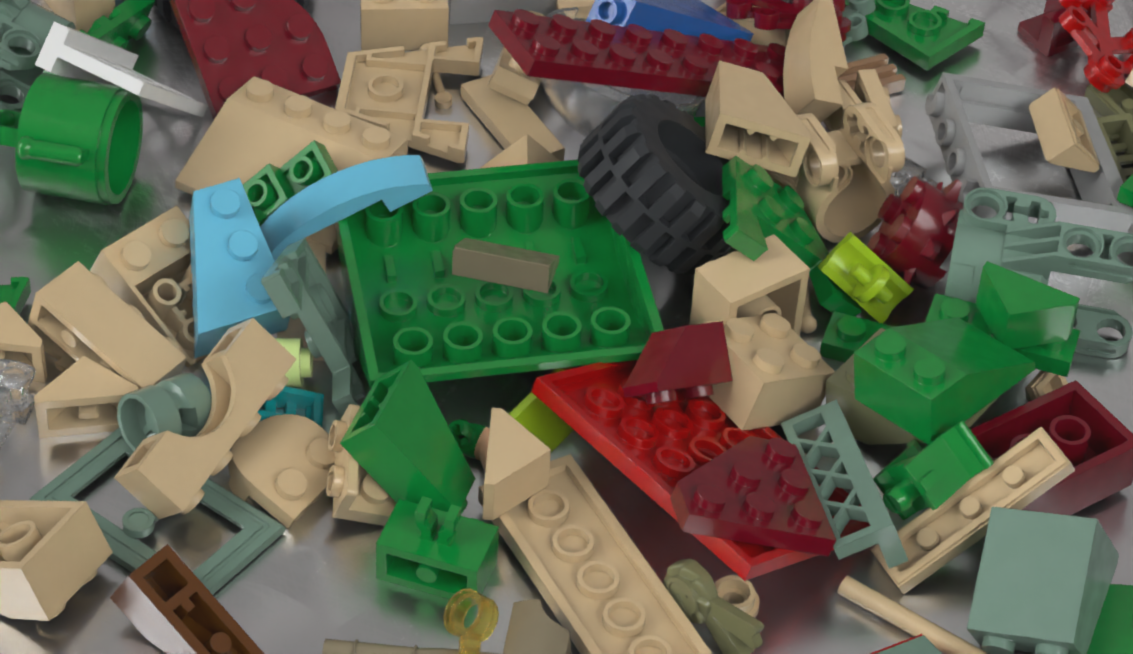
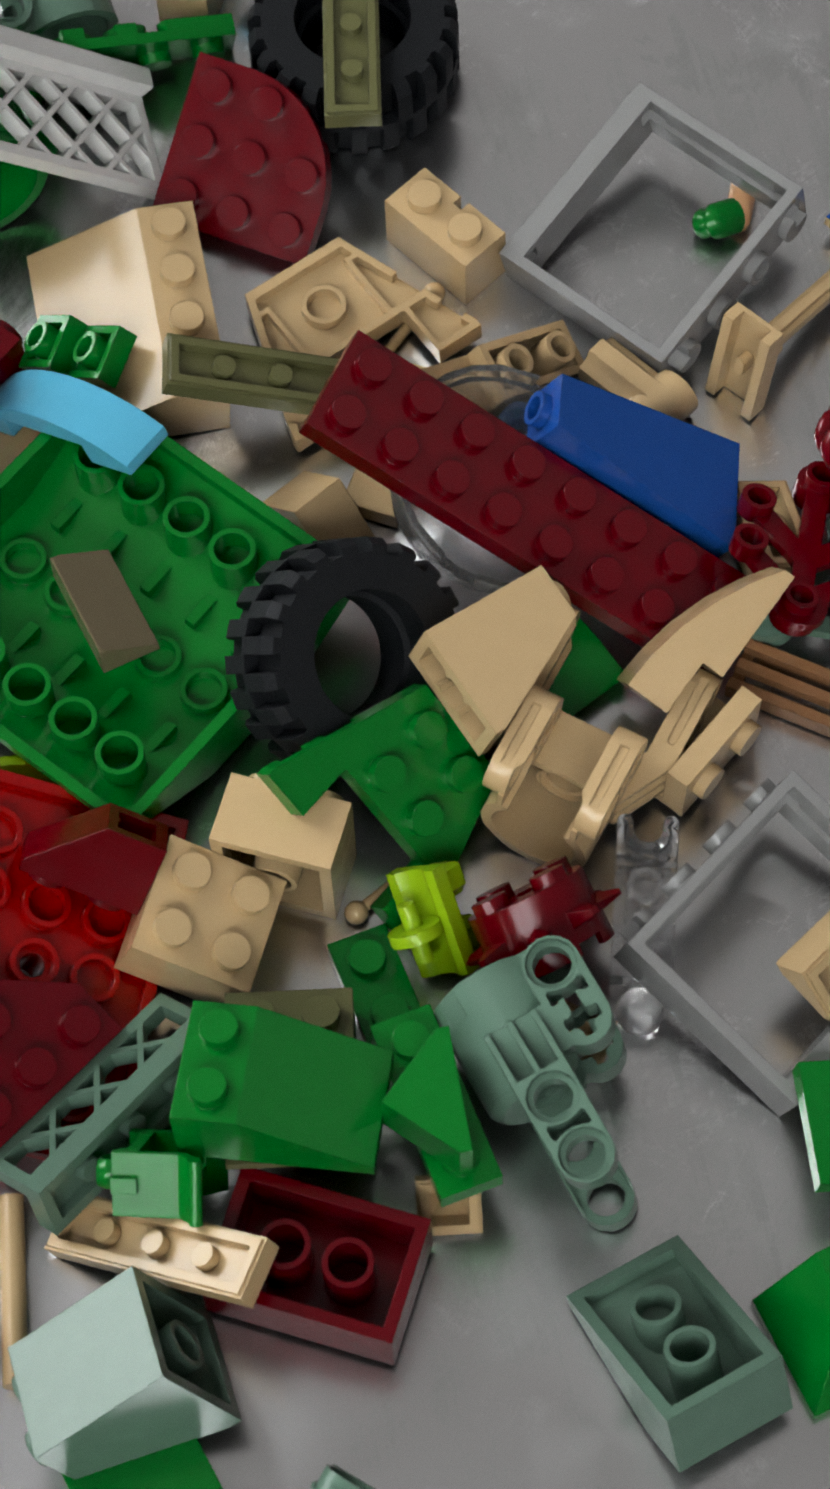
camera: 55 degrees right, 20 degrees up
none -> olive tile [162,333,339,415]

